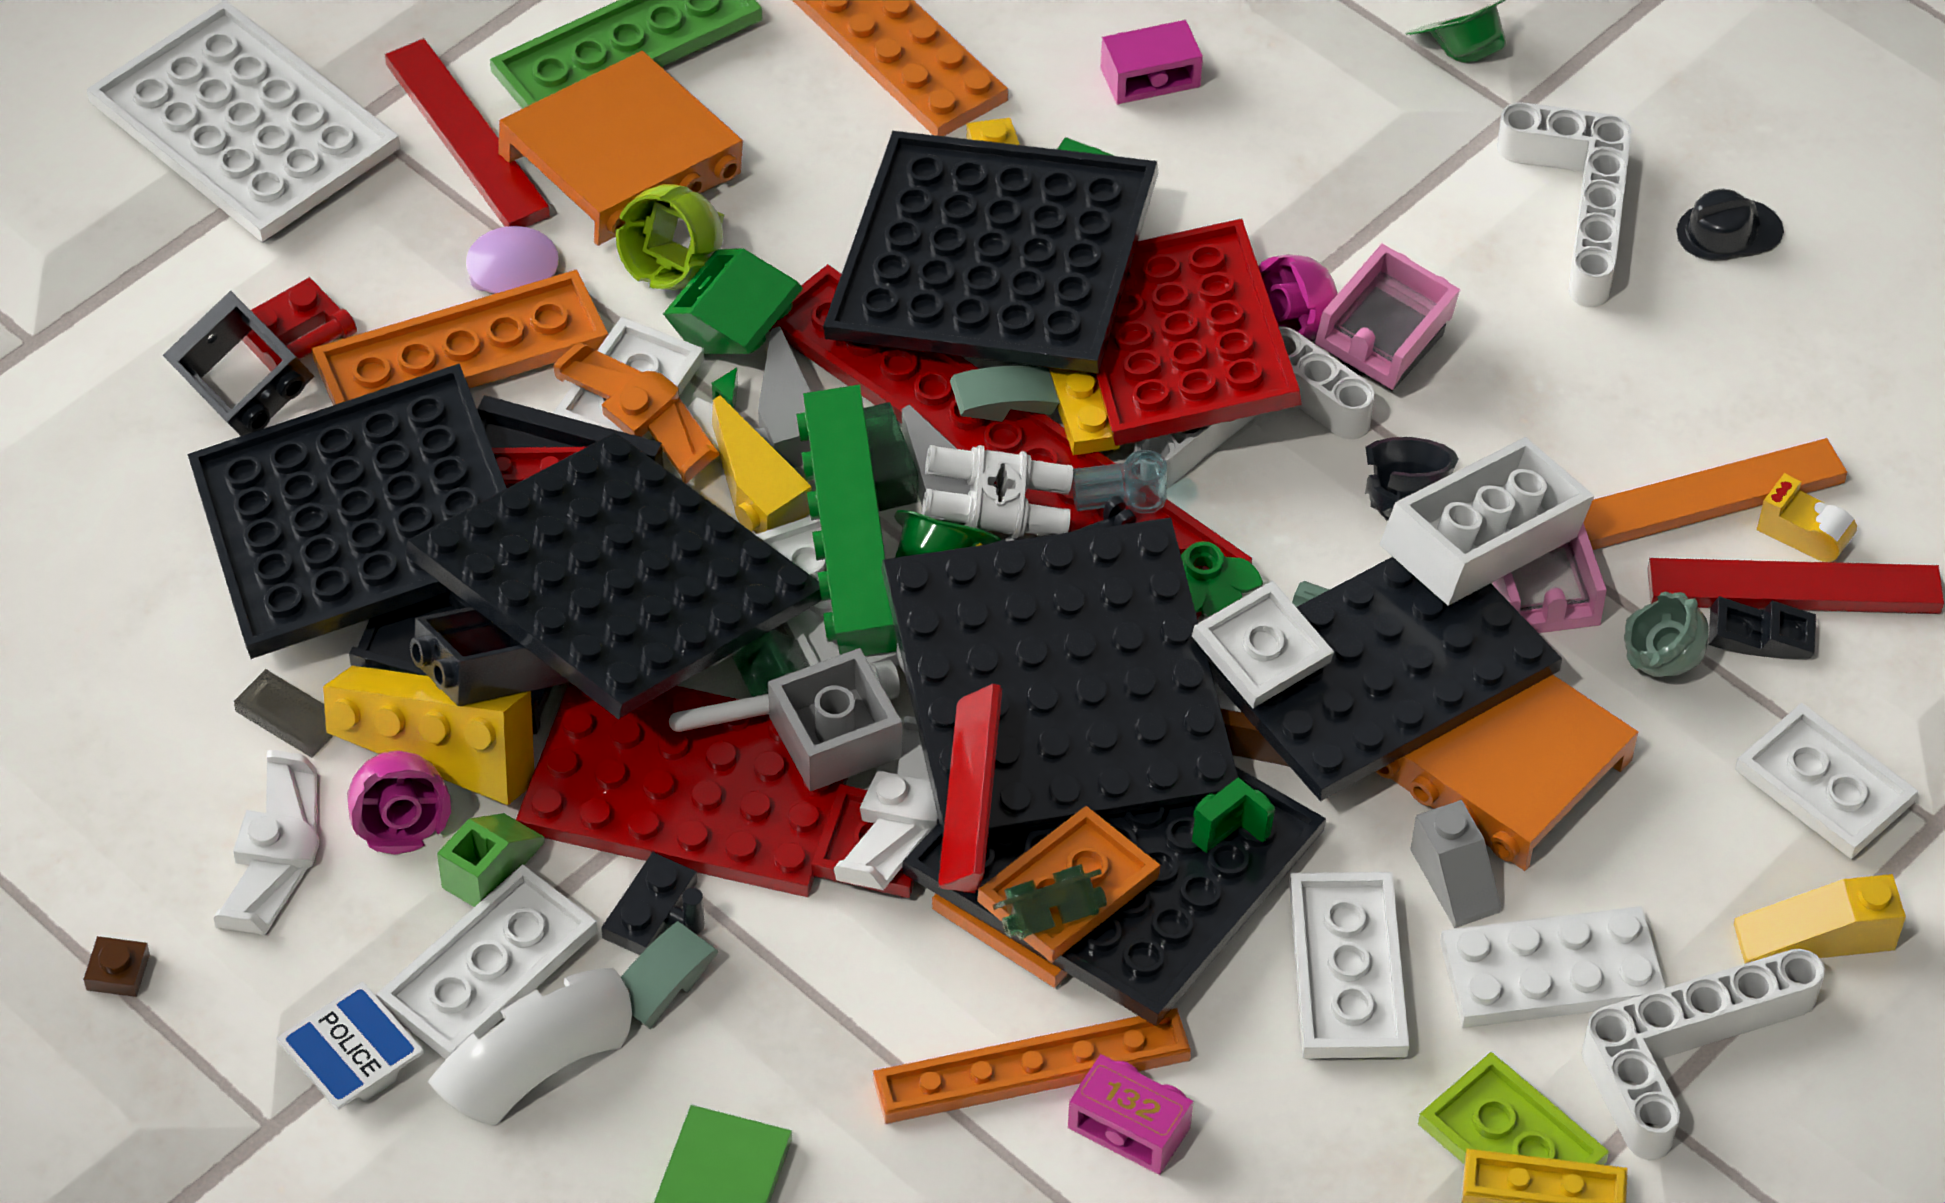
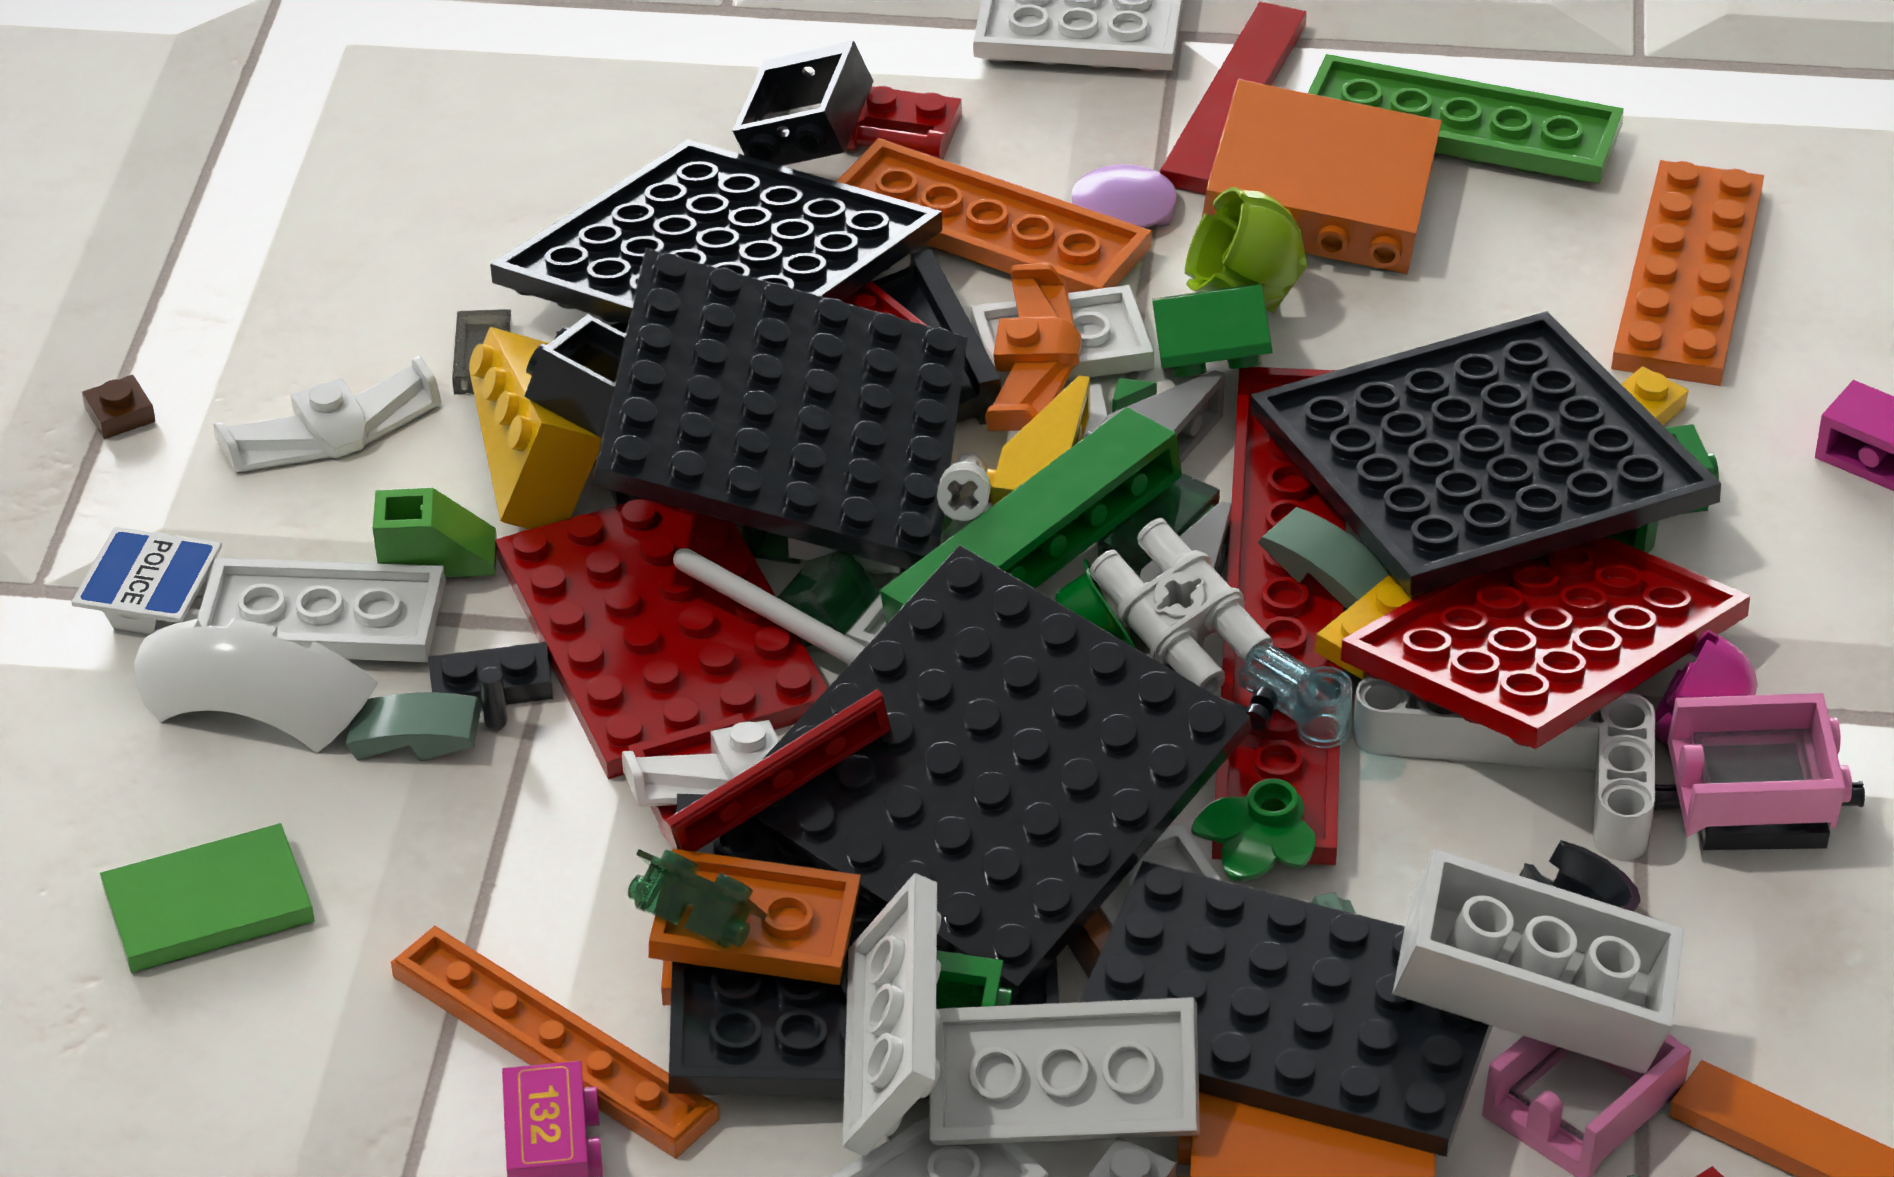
camera: 55 degrees right, 10 degrees down
dark pink cylinder [347,750,451,854] -> none
light grey brick [768,648,902,792] -> none
white plate [1192,580,1334,708] -> none
none -> white plate [842,873,941,1156]
none -> white plate [930,997,1200,1146]
none -> white pin [937,452,991,521]

